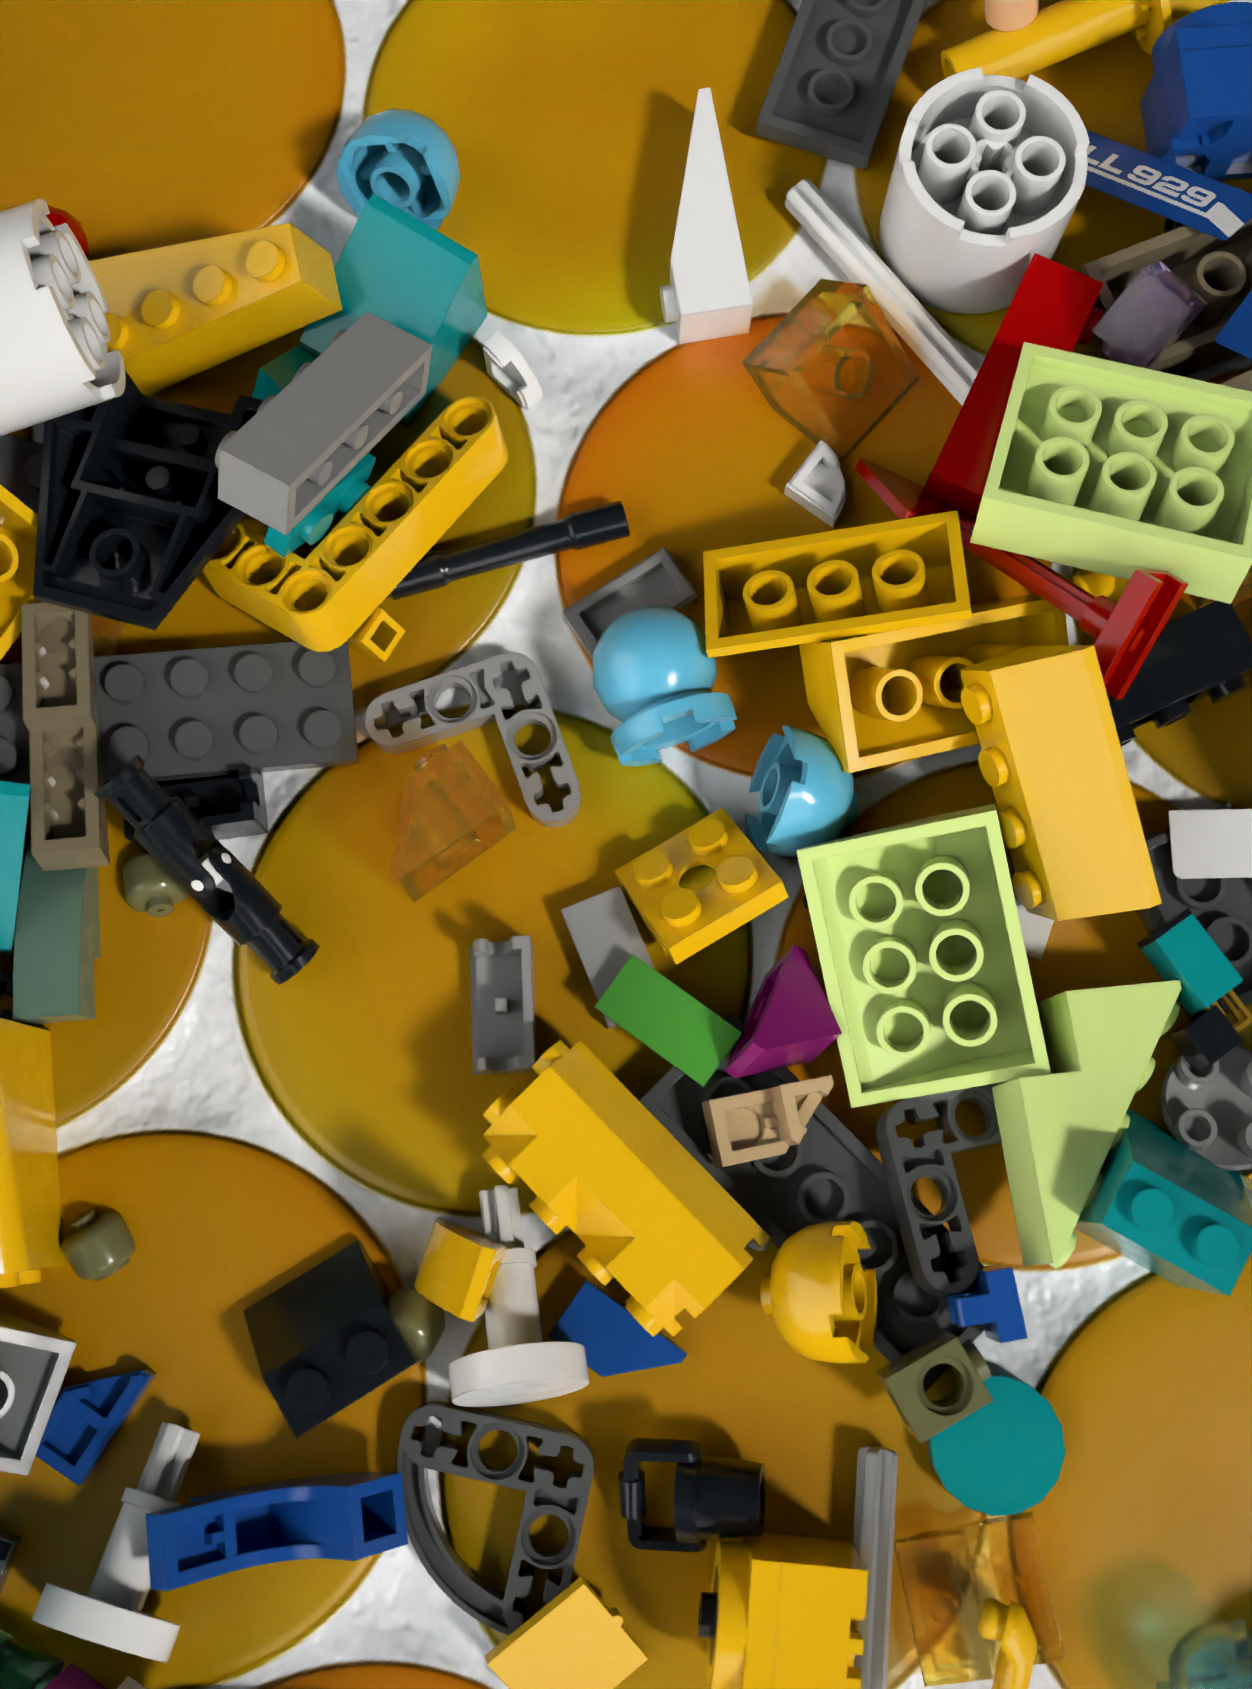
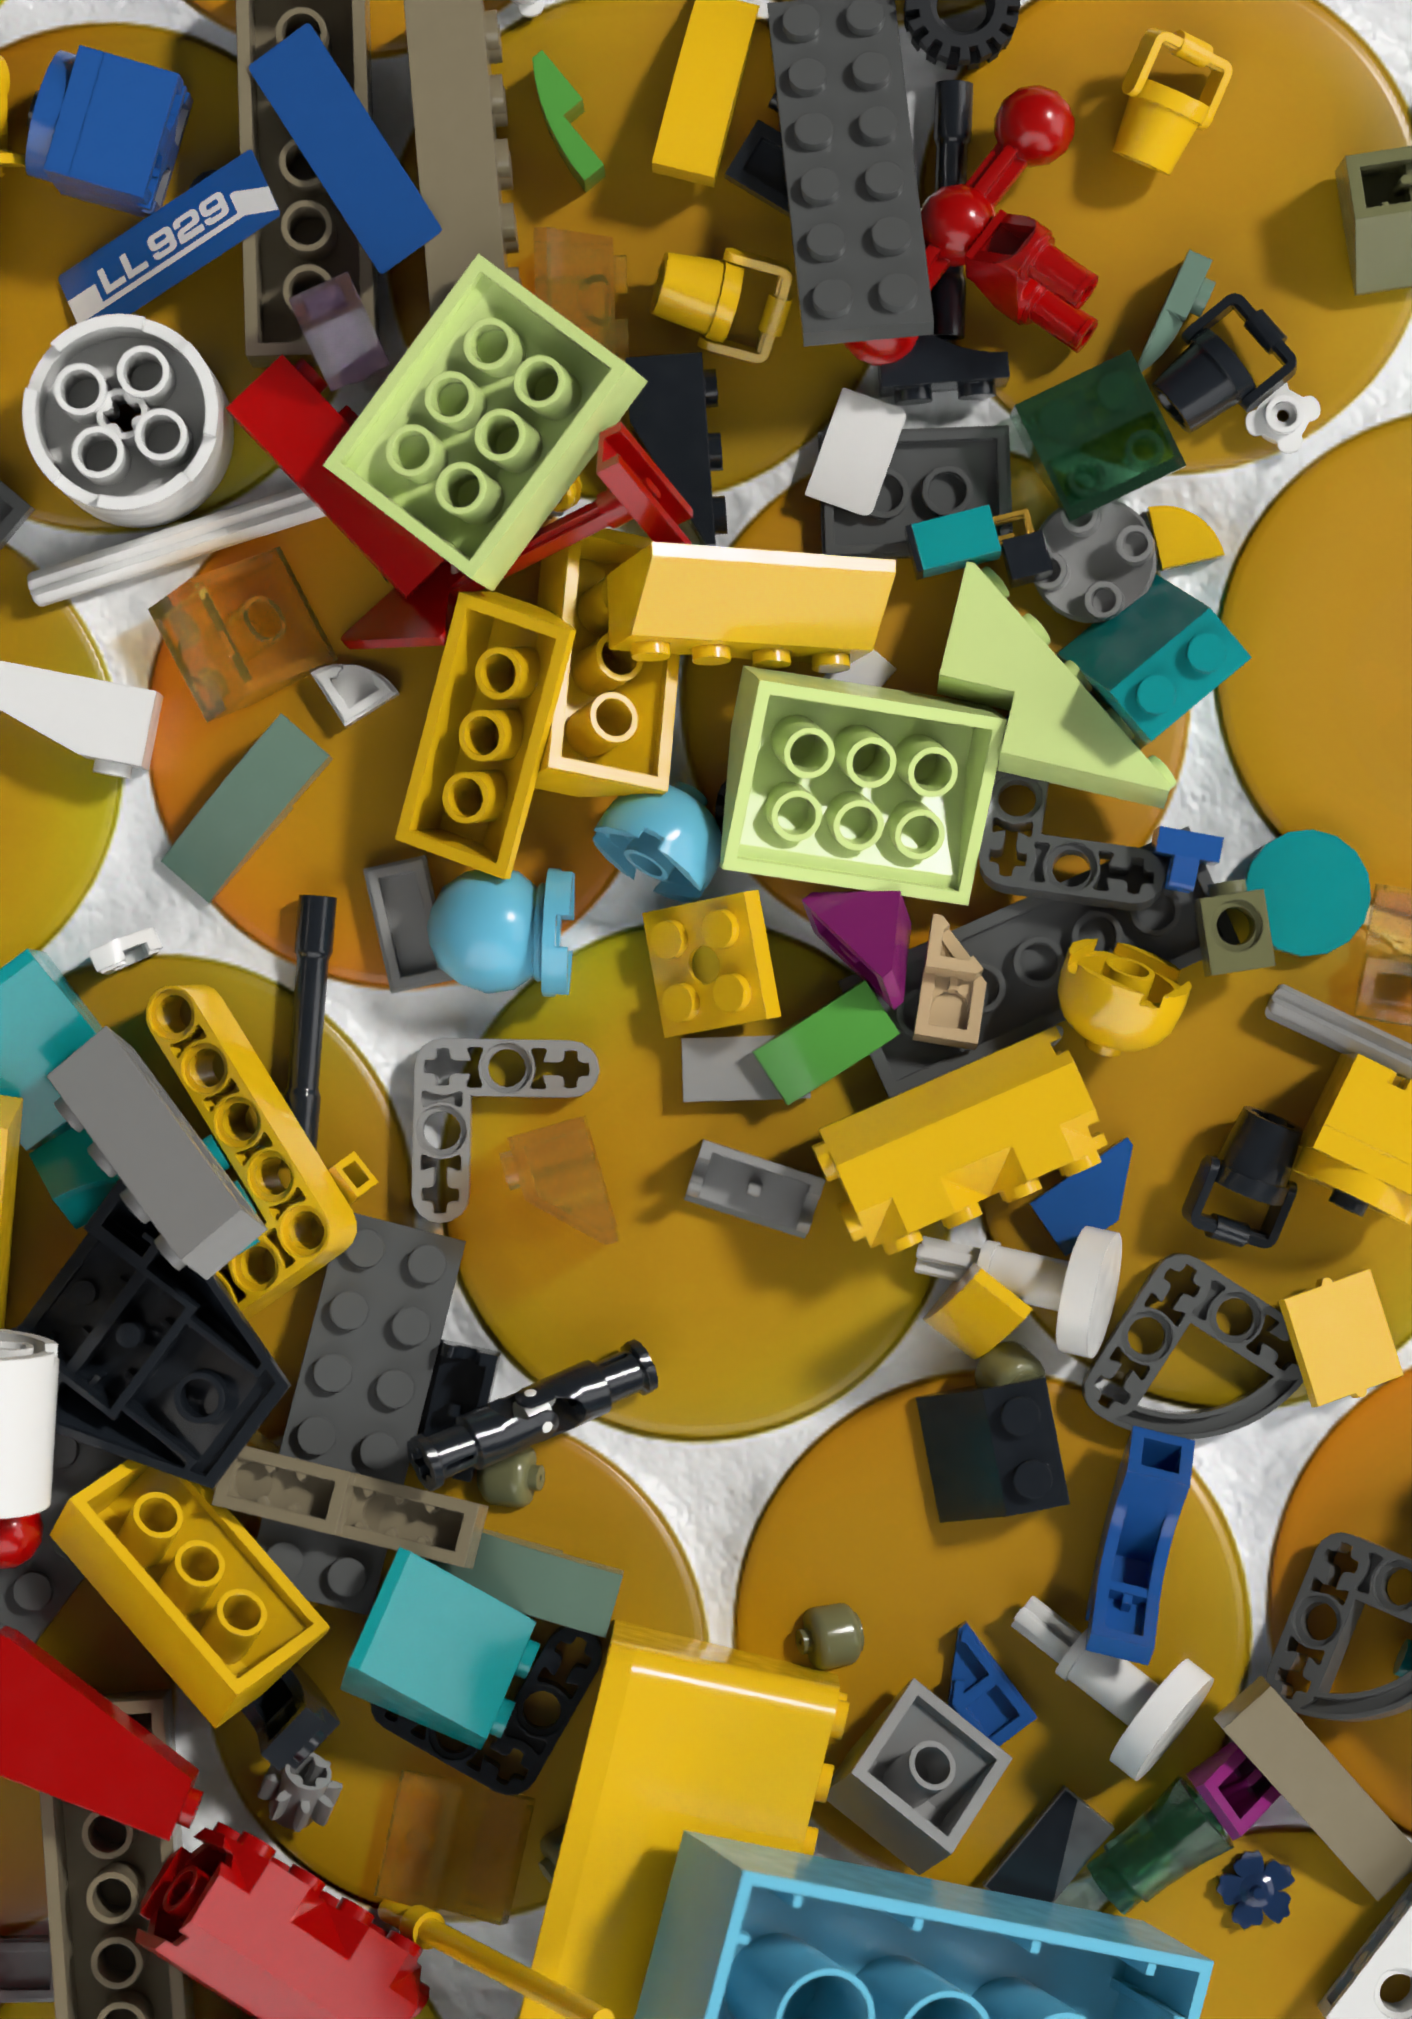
camera: 70 degrees left, 10 degrees up
none -> sand green slope [161,713,333,903]

